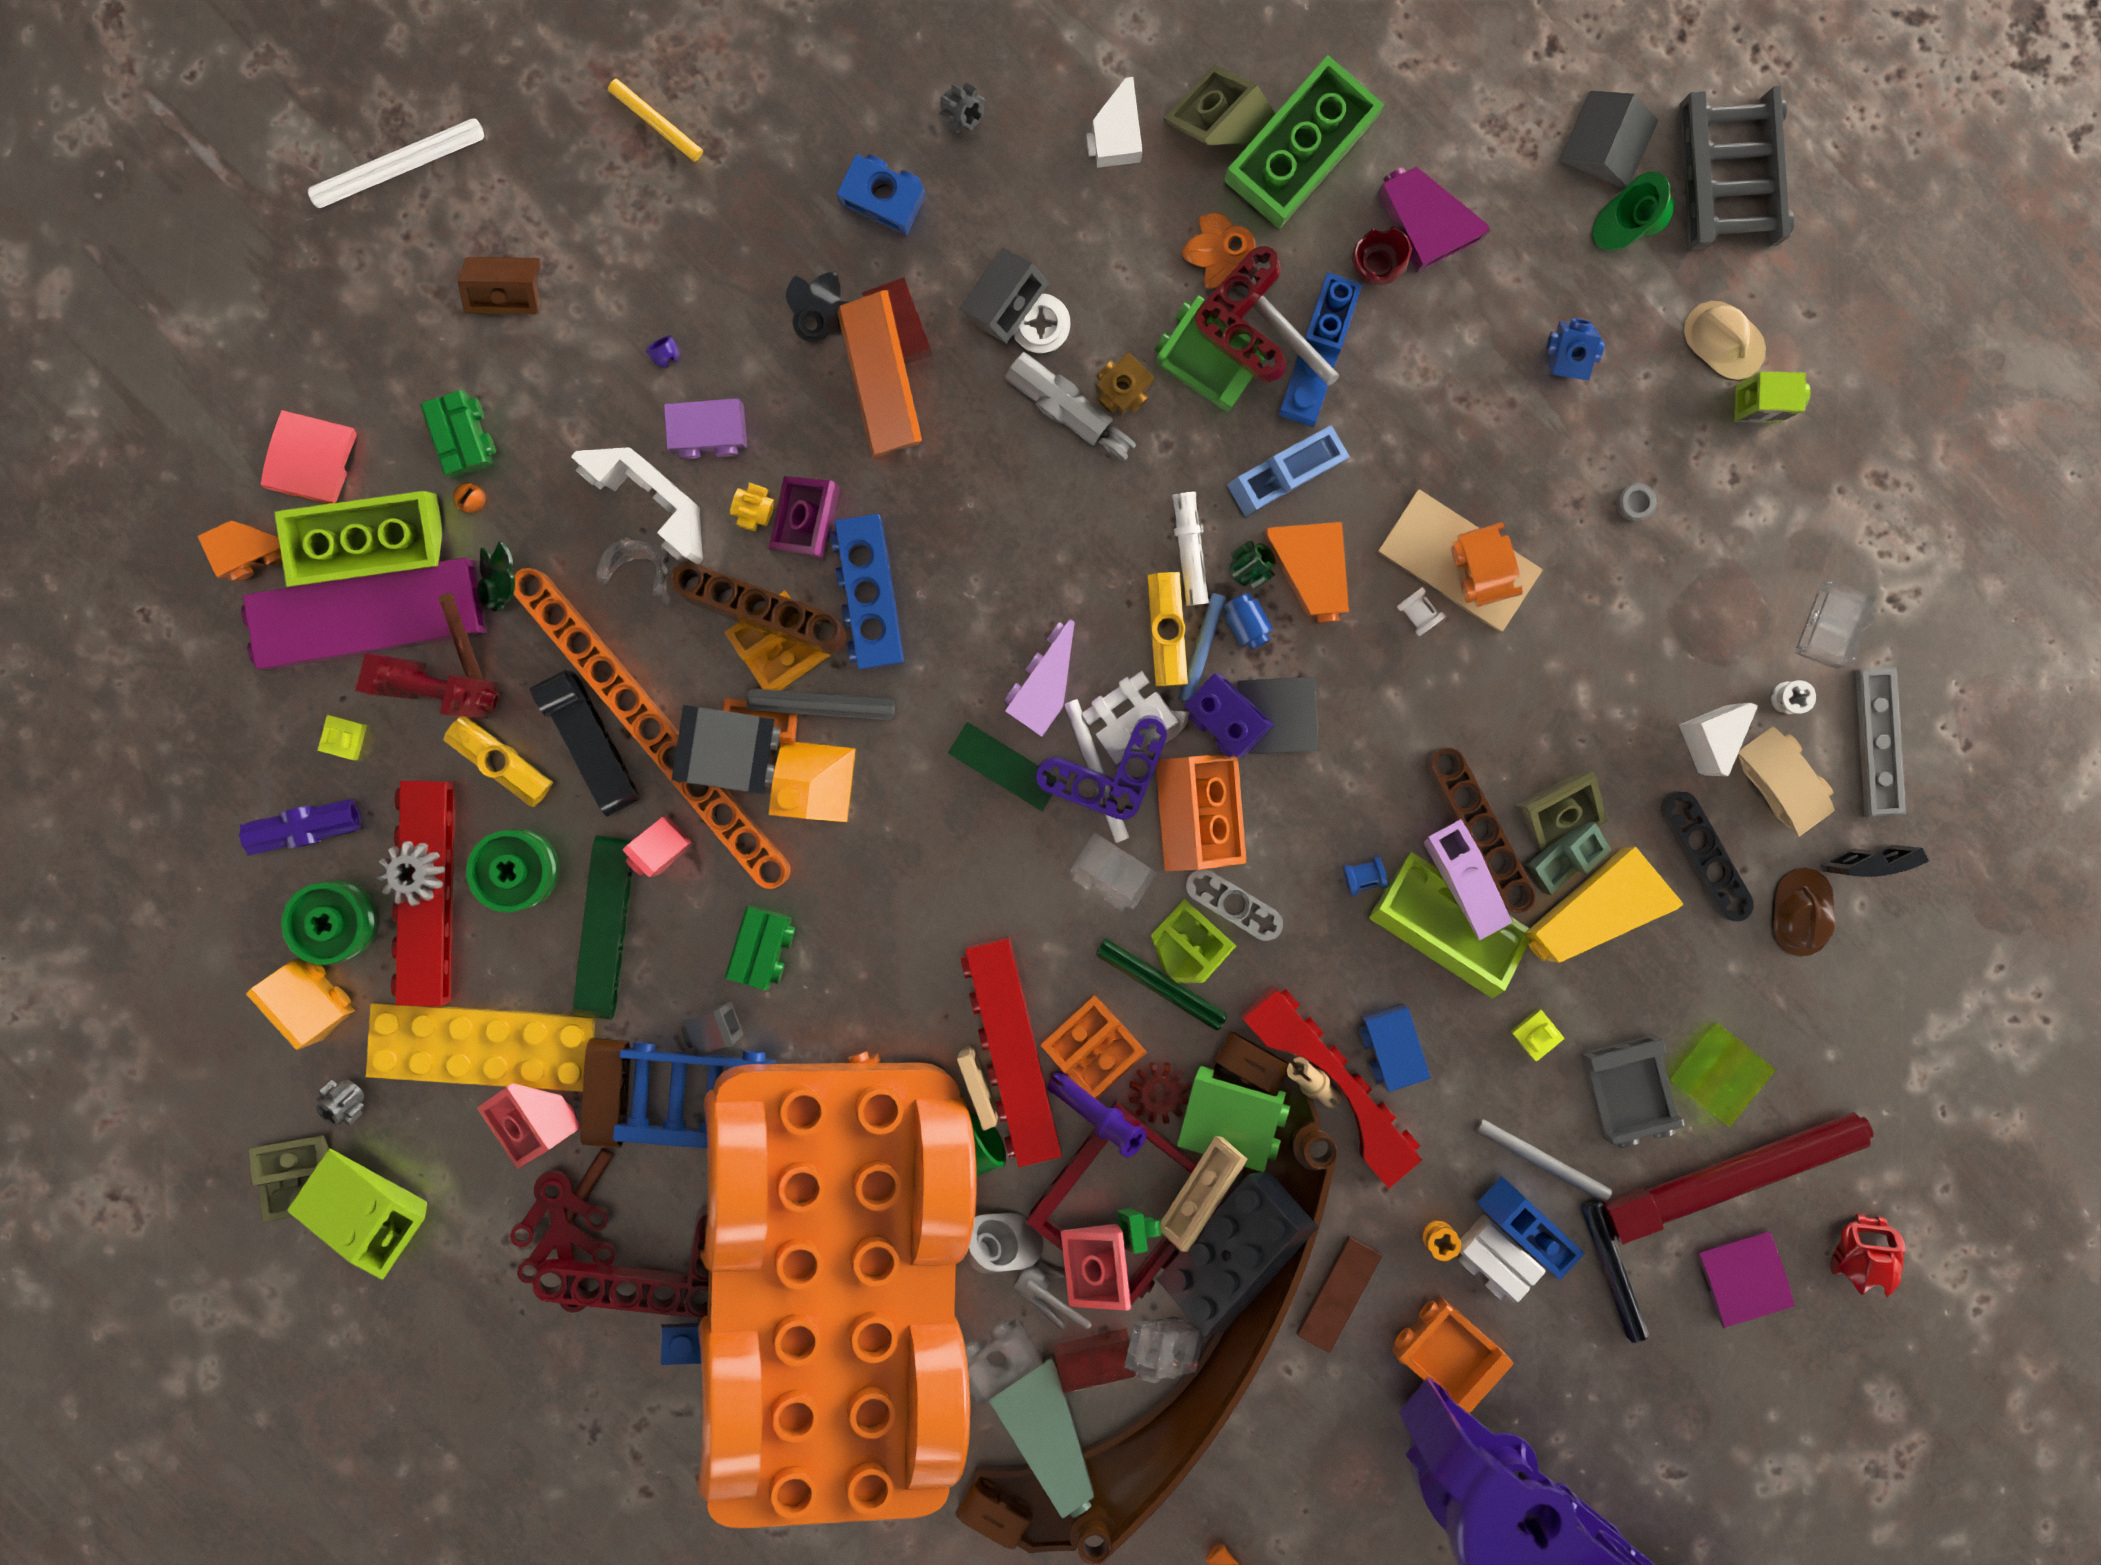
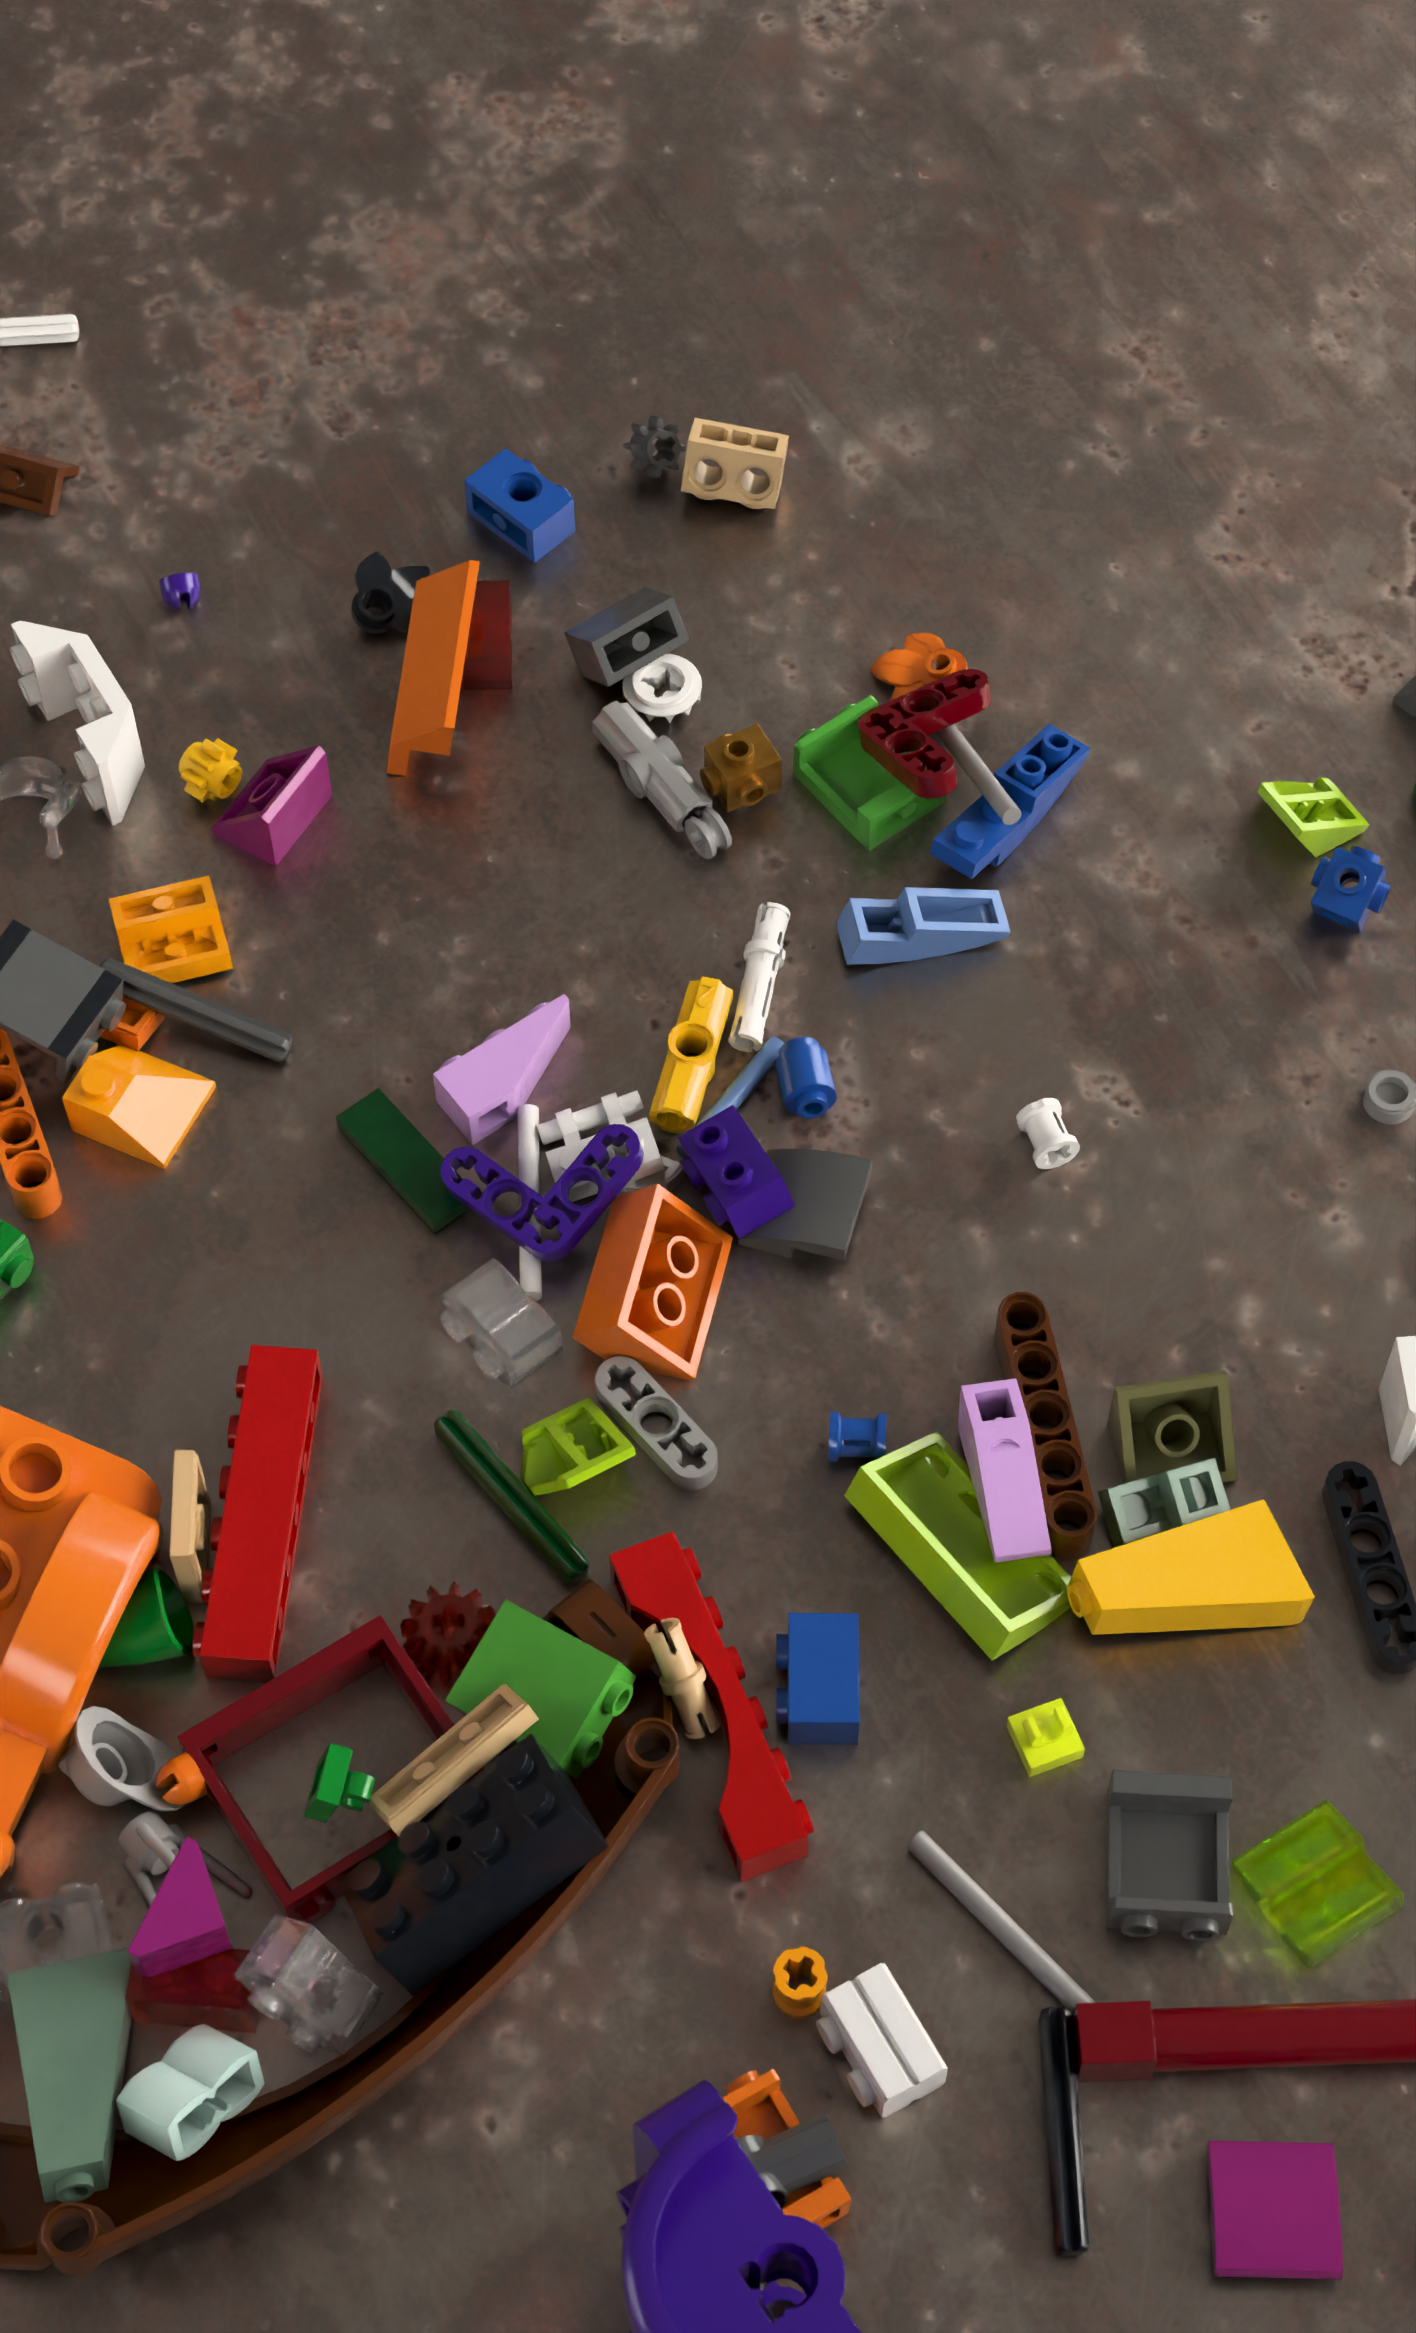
camera: 20 degrees right, 30 degrees down
yellow bar [608,79,703,162] -> none
medium lavender brick [664,398,747,460] -> none
reddish brown beam [670,562,847,654] -> none
blue brick [830,514,905,670] -> none
orange slope [1040,995,1148,1099] -> none
dark purple pin [1047,1071,1146,1158] -> none
coral slope [1061,1224,1131,1311] -> none
white slope [1086,77,1142,168] -> none
olive slope [1163,65,1275,145] -> none
bright green brick [1224,55,1384,230] -> none
dark green gear [1230,540,1276,589] -> none
orange slope [1263,522,1349,623] -> none
copper tile [1296,1236,1382,1353] -> none
dark red hair [1352,226,1412,285] -> none
magenta slope [1377,166,1490,272] -> none
tan tile [1377,489,1543,633] -> none
orange brick [1451,522,1522,607] -> none
blue slope [1477,1176,1585,1280] -> none
none -> light aqua brick [116,2024,265,2161]
none -> magenta slope [127,1836,233,1978]
none -> orange hinge [156,1752,207,1806]
none -> tan brick [681,418,789,509]
none -> dark grey piece [737,2113,849,2208]
none -> lime slope [1257,777,1370,858]

